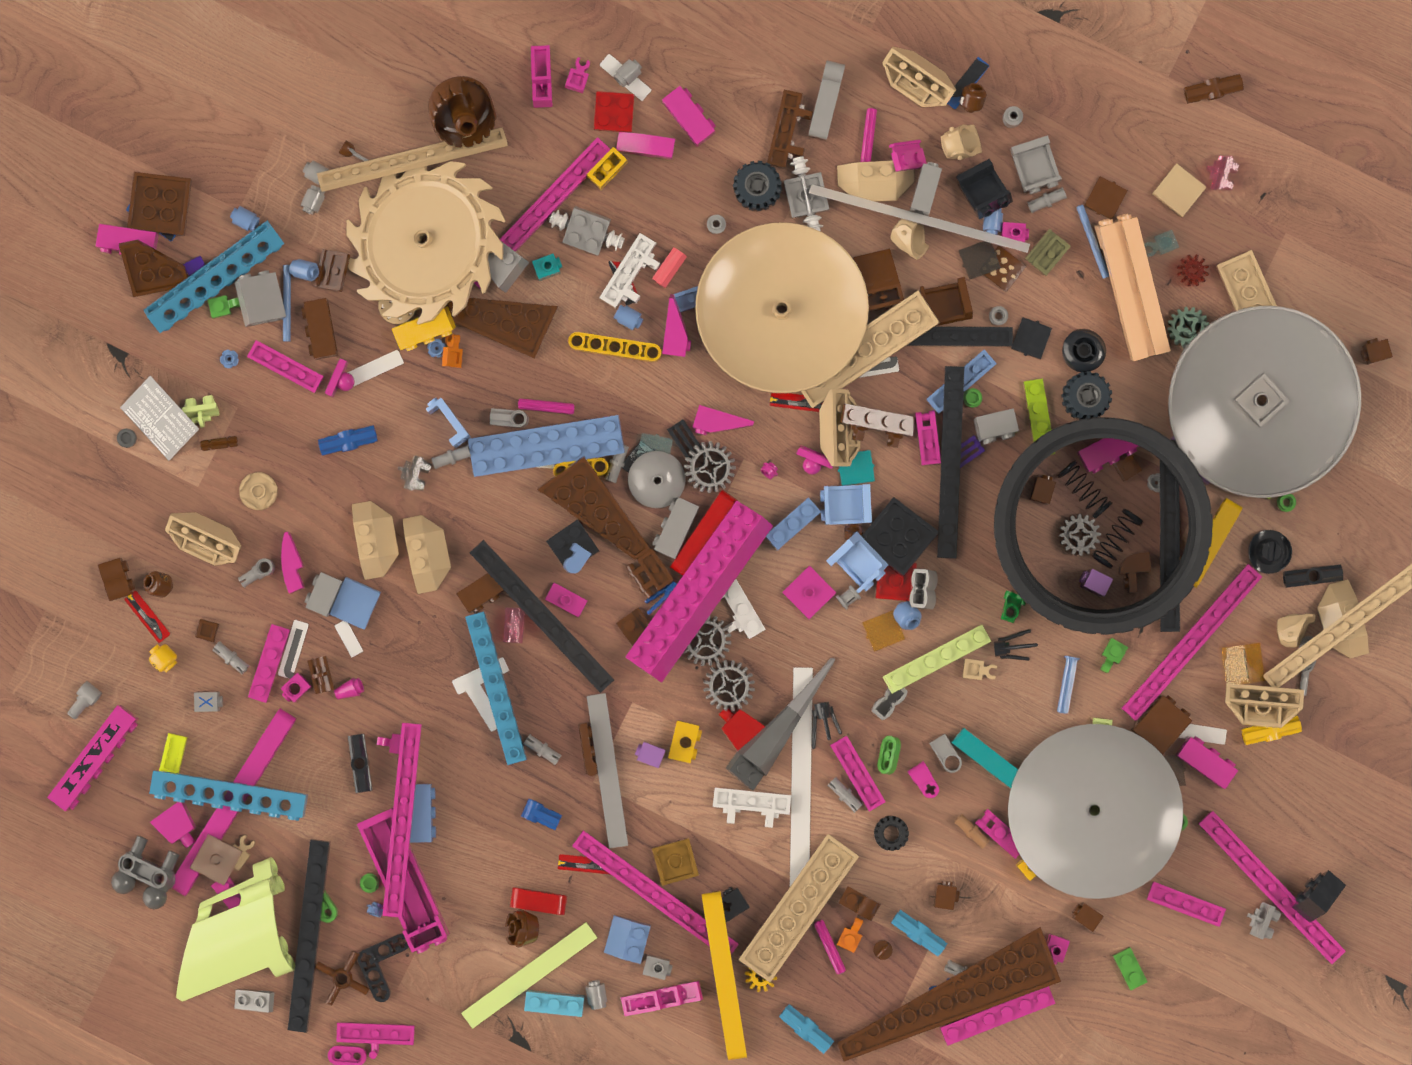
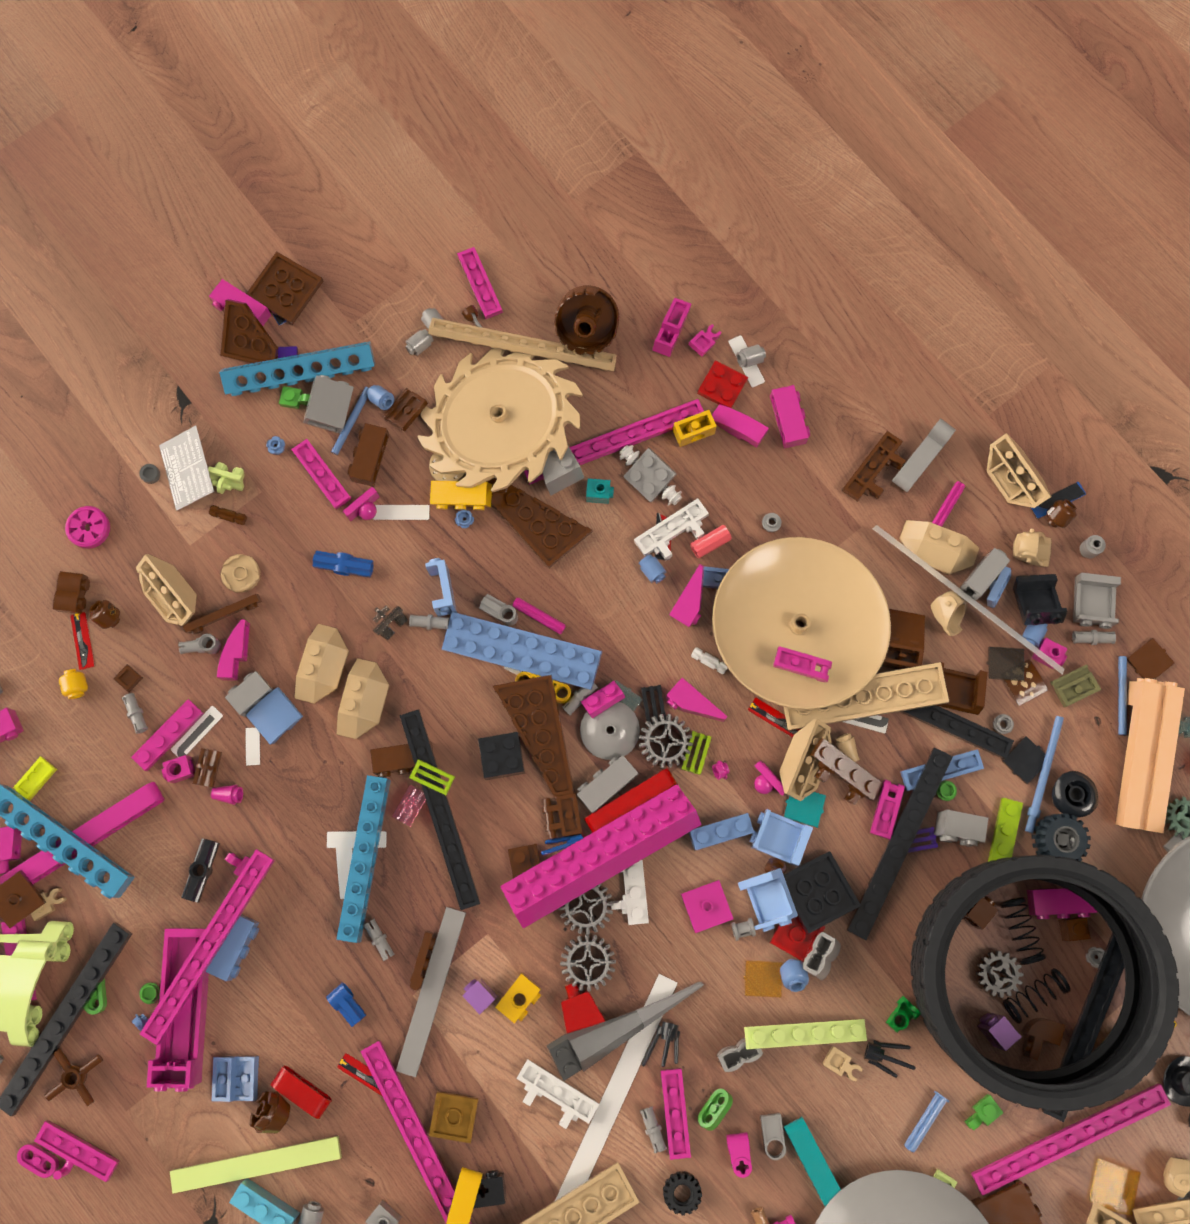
camera: 25 degrees right, 10 degrees down
light grey brick [194,692,223,712] -> none
medium blue brick [230,206,260,231] -> none
black beam [357,933,409,1002] -> none
orange plate [442,334,463,368] -> none
dark pink plate [545,583,588,617] -> none
medium blue leg [564,543,591,573] -> none
yellow beam [568,332,661,362] -> none
medium blue slope [604,915,651,964] -> none
black wheel [733,160,782,212] -> none
light grey plate [784,156,829,231] -> none
dark pink plate [889,140,927,172] -> none
none -> dark pink wheel [65,506,110,549]
none -> reddish brown plate [183,594,262,635]
none -> medium blue slope [211,1056,259,1102]
none -> lime tile [409,759,456,795]
none -> dark pink plate [457,247,503,319]
none -> dark pink plate [581,681,625,718]
none -> lime tile [681,731,712,775]
none -> white axle [691,647,728,674]
none -> dark pink plate [773,646,832,683]
none -> tan cone [836,733,860,762]
none -> light blue plate [987,566,1011,608]
none -> medium blue bar [1025,716,1064,833]

